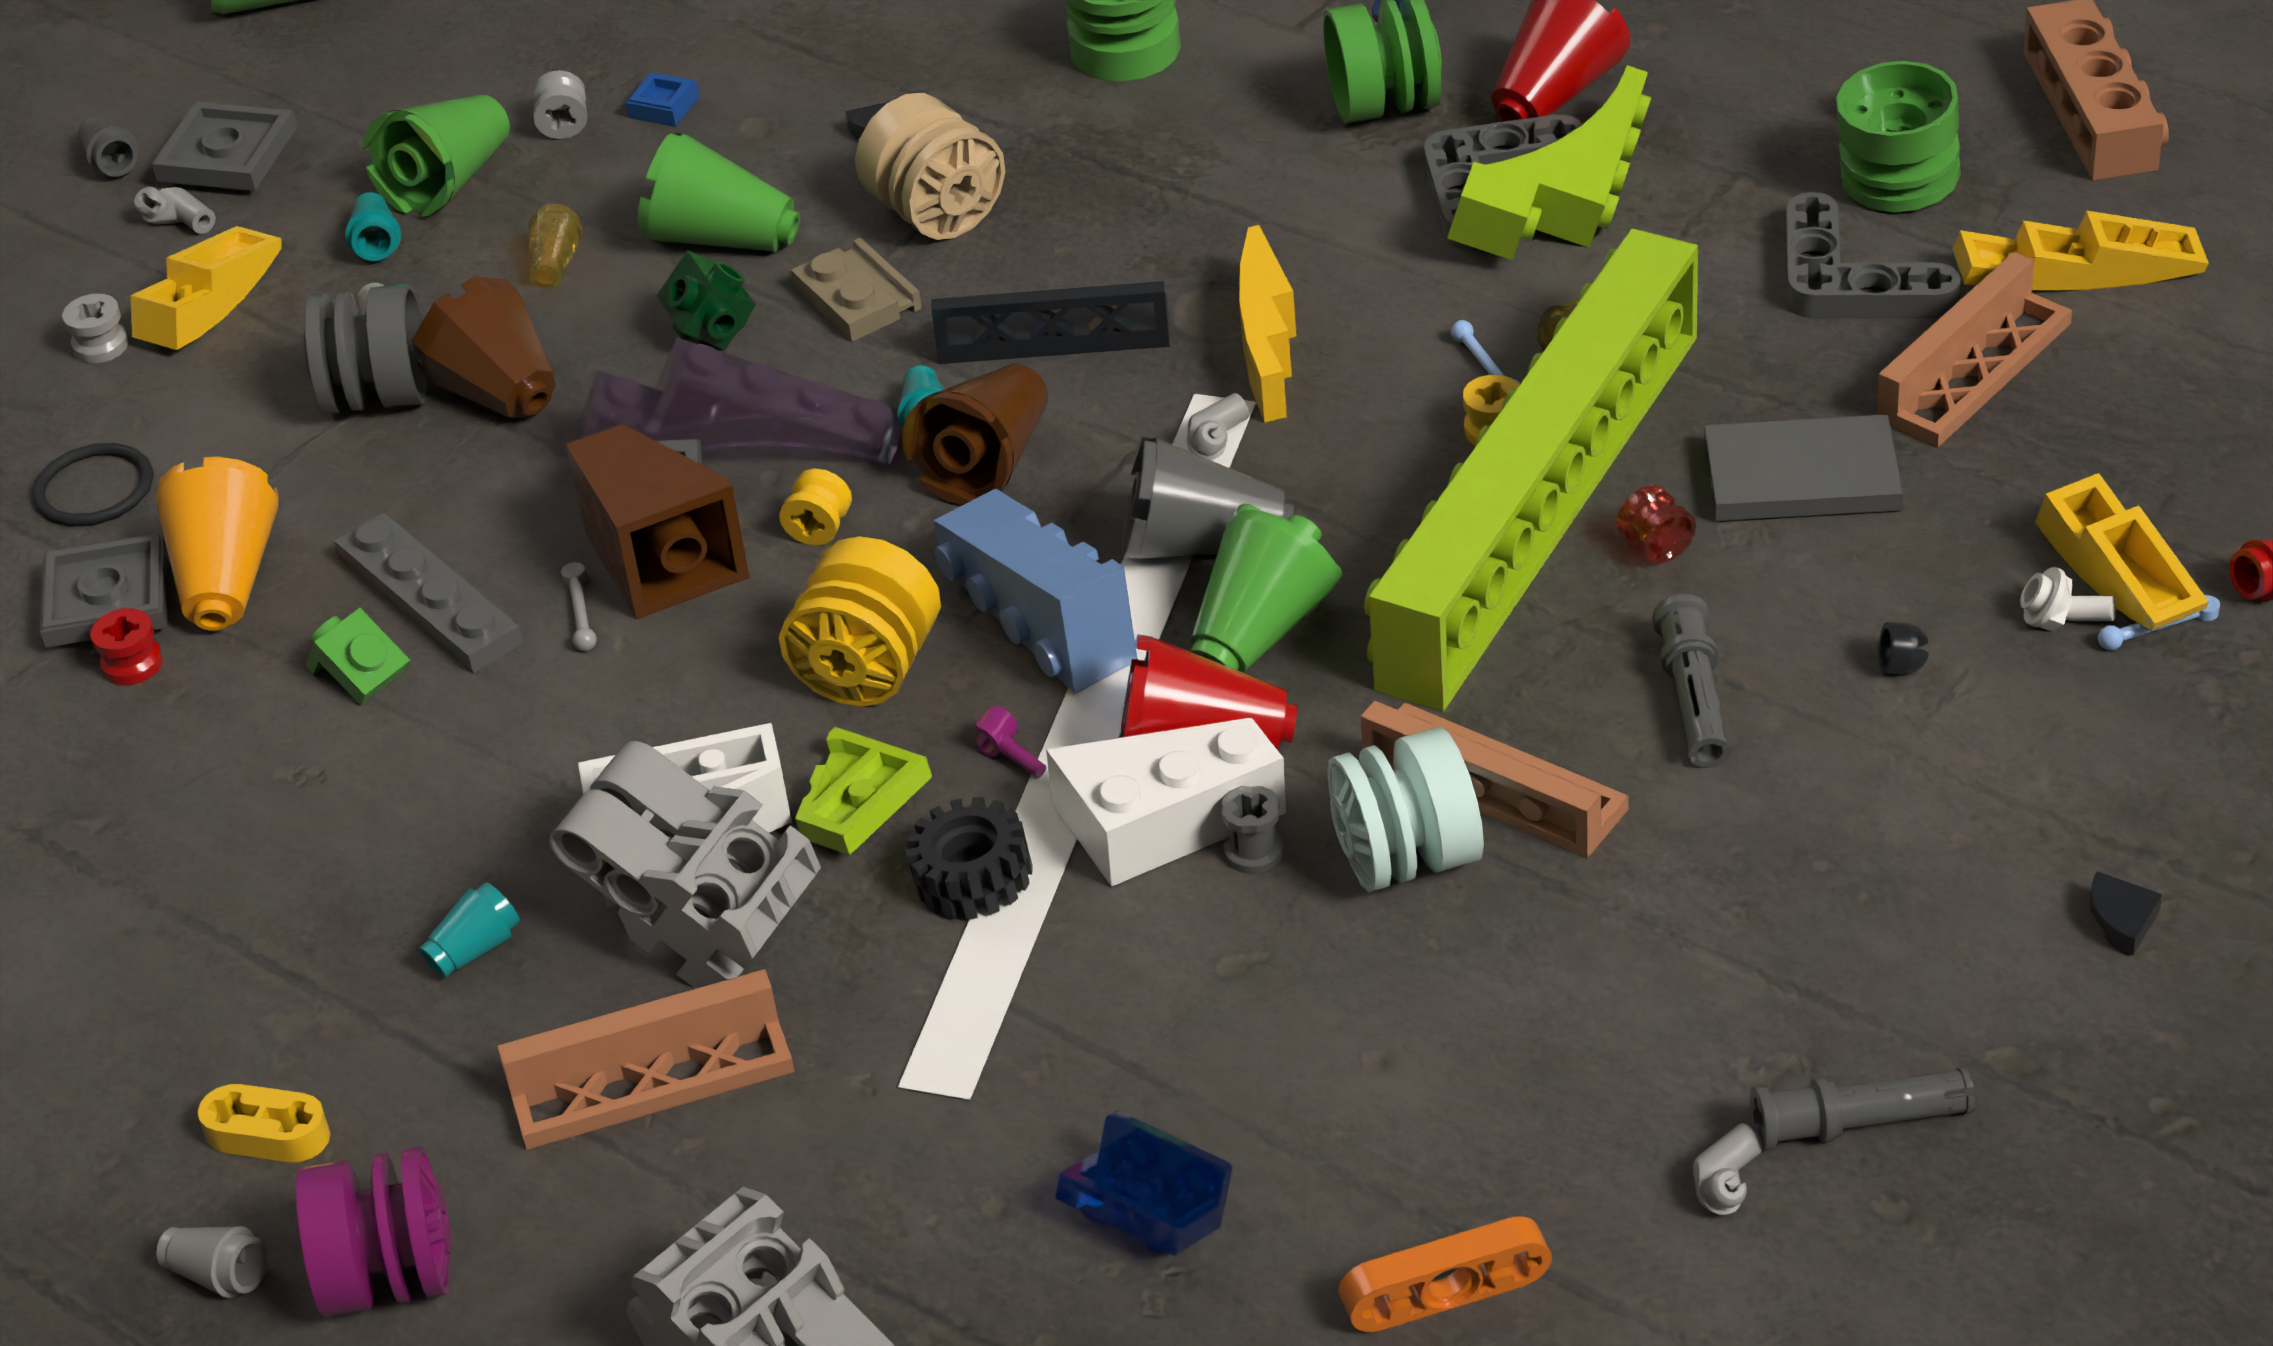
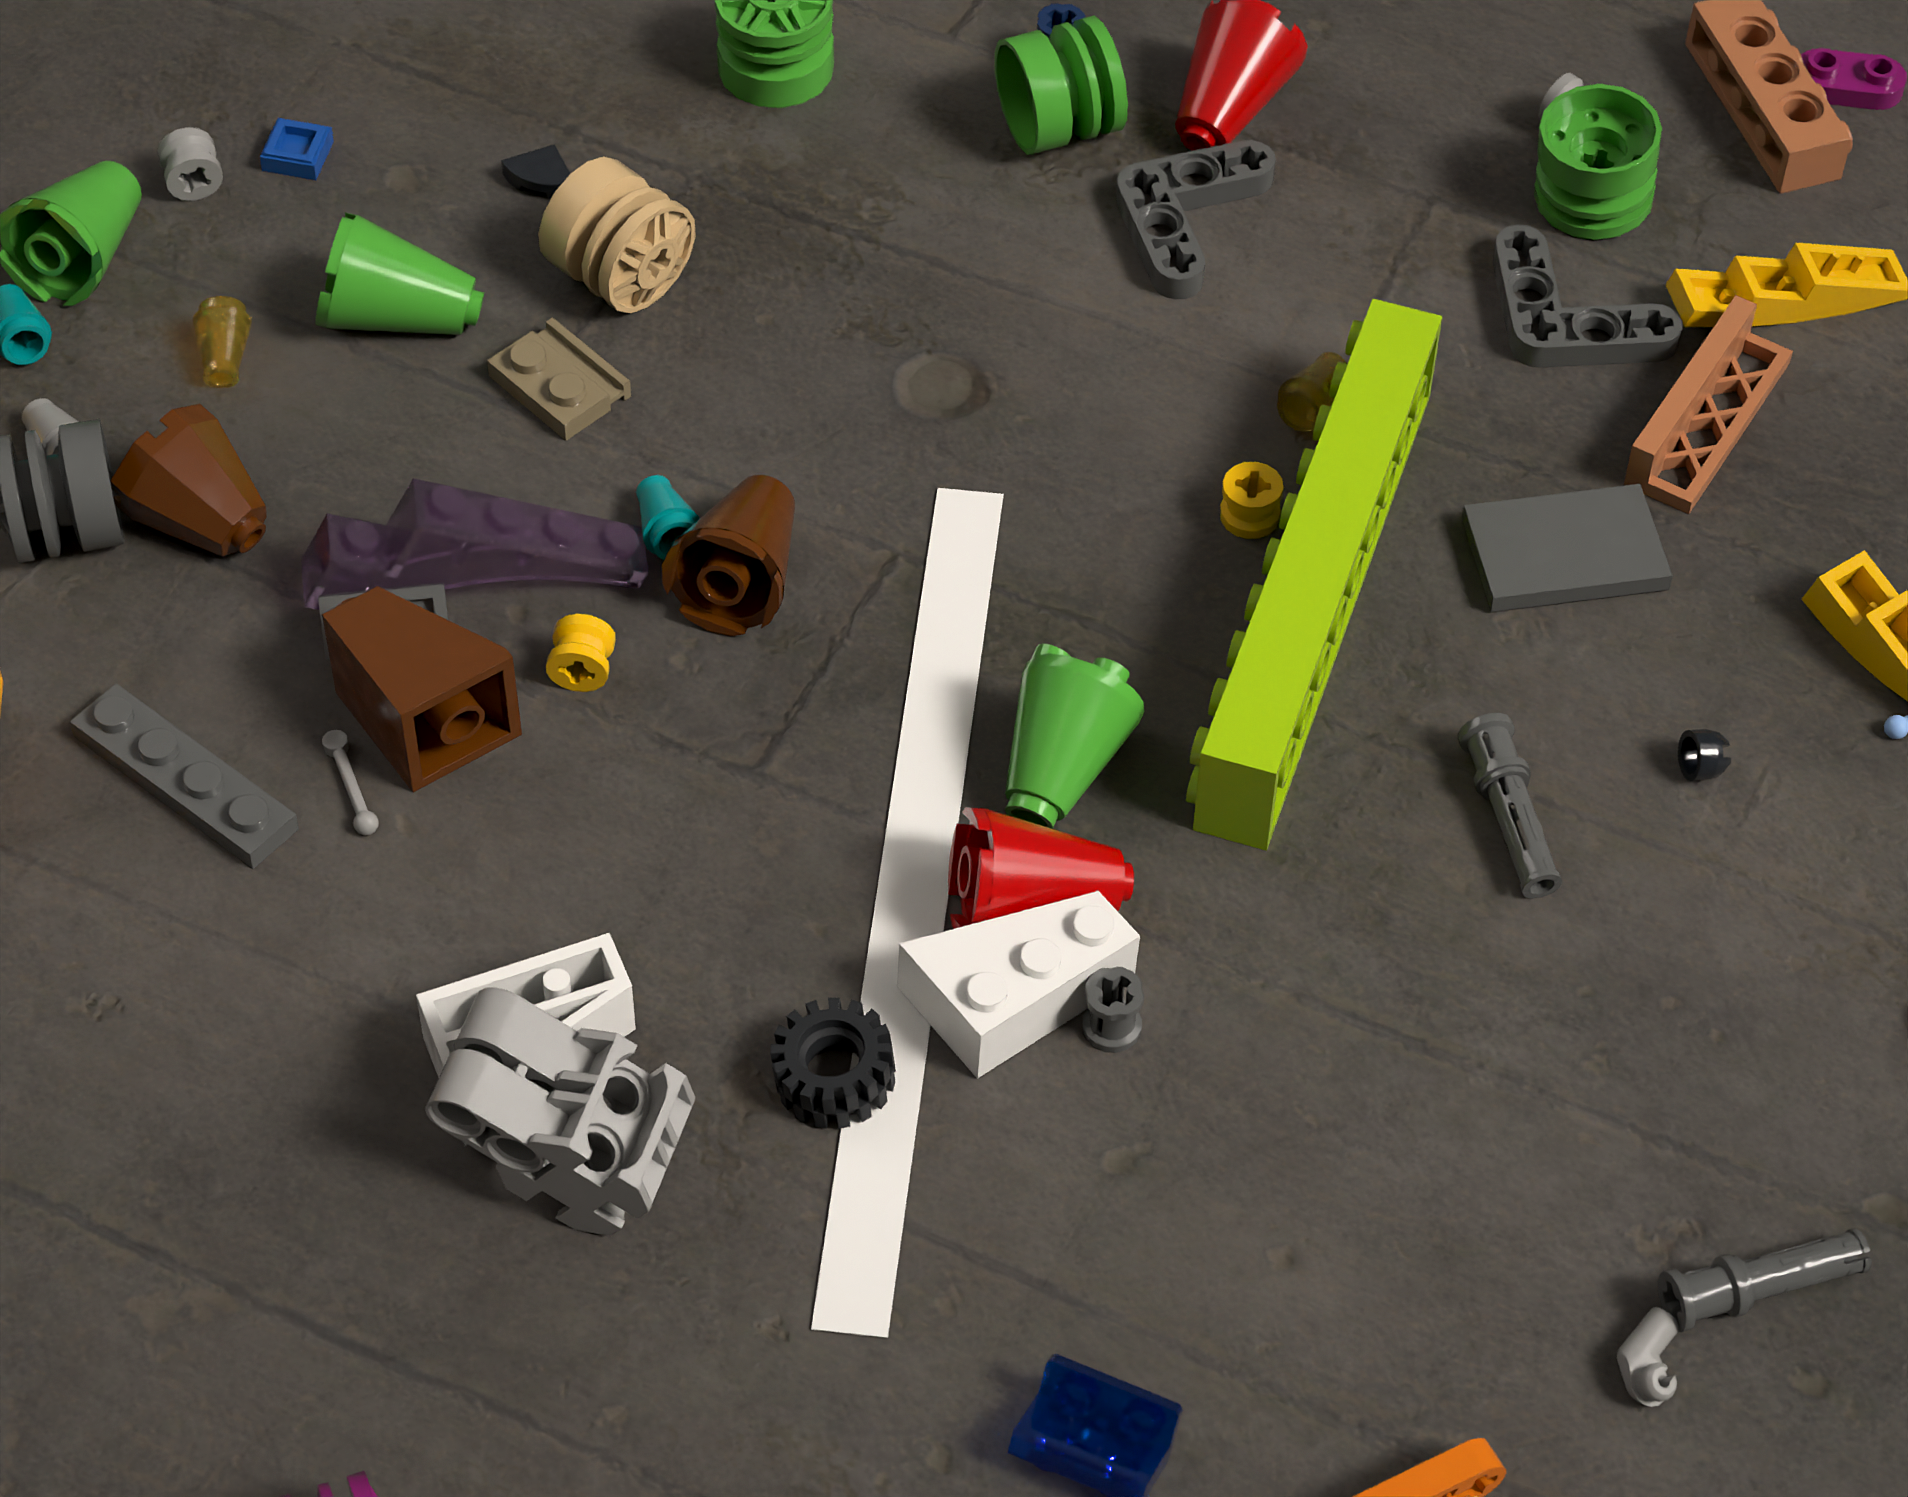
camera: 15 degrees left, 10 degrees up
yellow beam [197,1084,331,1163] -> none
bright green bracket [305,608,411,705] -> none
teal cone [418,882,520,978] -> none
nougat fence [498,969,795,1150] -> none
dark green brick [656,250,756,350] -> none
yellow wheel [778,536,941,707] -> none
lime wing [795,727,932,855] -> none
black fence [931,281,1170,364] -> none
medium blue wedge [934,489,1138,694] -> none
magenta hand [975,706,1047,778] -> none
dark grey cone [1121,436,1294,559] -> none
light grey arm [1187,393,1249,460] -> none
yellow slope [1239,225,1297,423] -> none
light aqua wheel [1327,726,1484,893] -> none
nougat fence [1361,701,1629,859] -> none
lime arch [1447,65,1651,261] -> none
light blue hinge [1451,320,1520,384] -> none
clear red wheel [1616,485,1697,564] -> none
white plate [2020,567,2116,632] -> none
none -> magenta plate [1801,48,1907,110]

